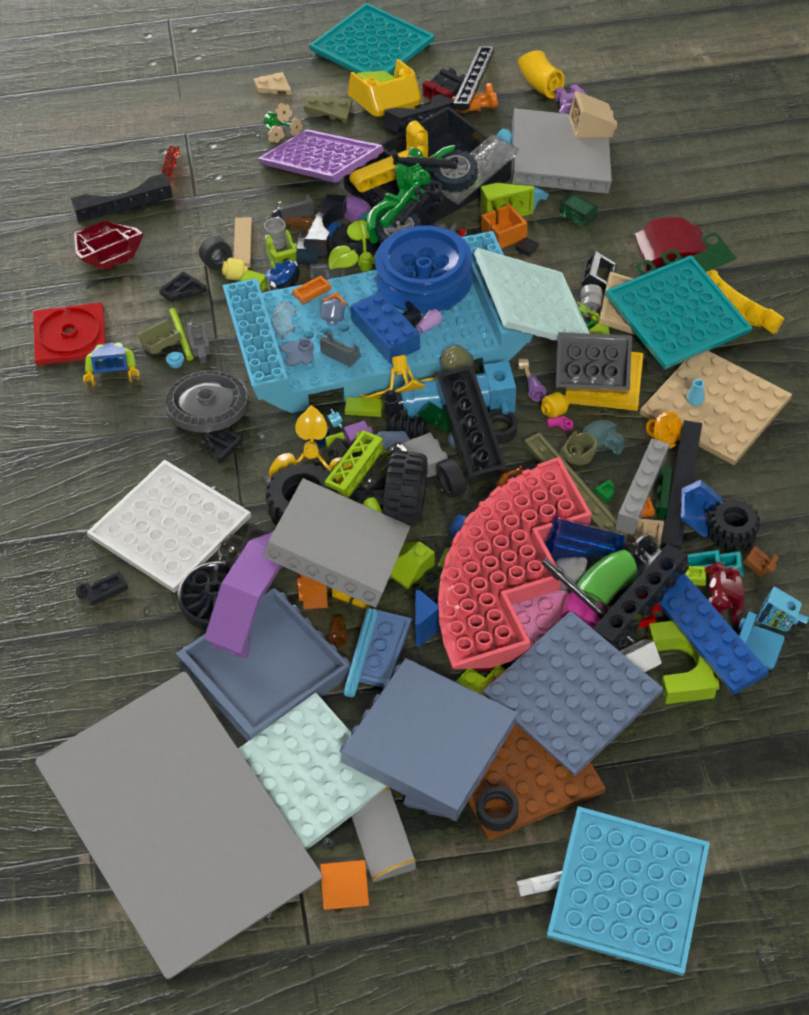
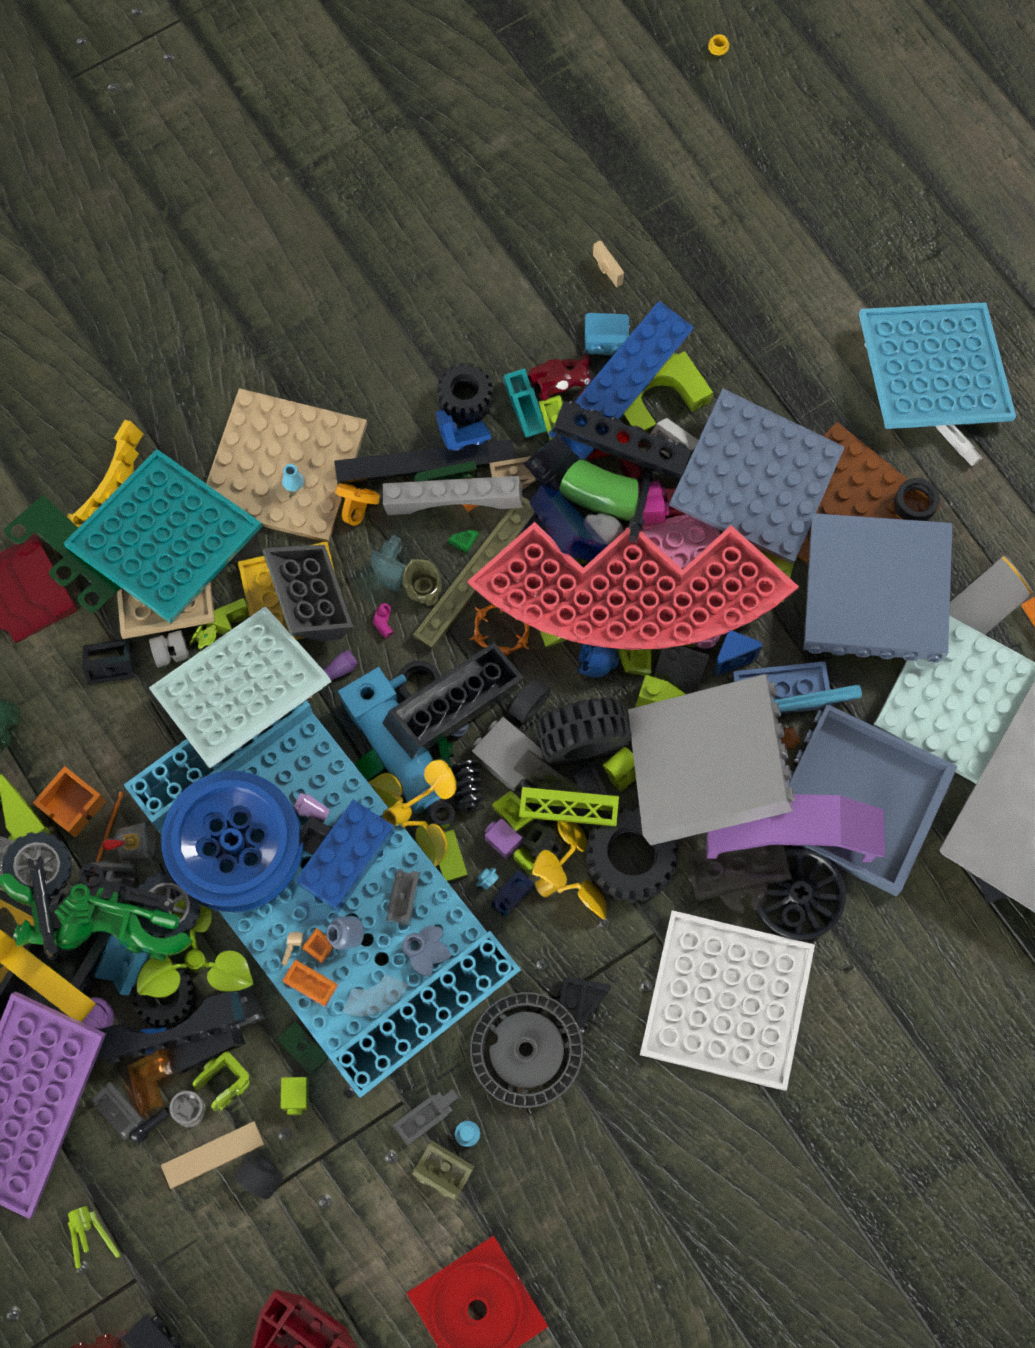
camera: 115 degrees left, 20 degrees up
black hinge [75,571,128,606] -> none
torso [83,342,139,386] -> none
black wing [159,271,207,302] -> none
lime bar [169,308,193,361] -> none
light yellow head [222,258,248,281] -> none
blue hair [266,260,300,291] -> none
sand blue slope [369,431,410,451] -> none
olive hair [440,345,474,372] -> none
black tile [515,237,539,257] -> none
yellow head [541,392,569,418] -> none
dark orange bracket [743,546,779,577] -> none
medium azure torso [756,587,809,632] -> none
none -> lime plant [68,1206,120,1269]
none -> tan hand [281,932,303,966]

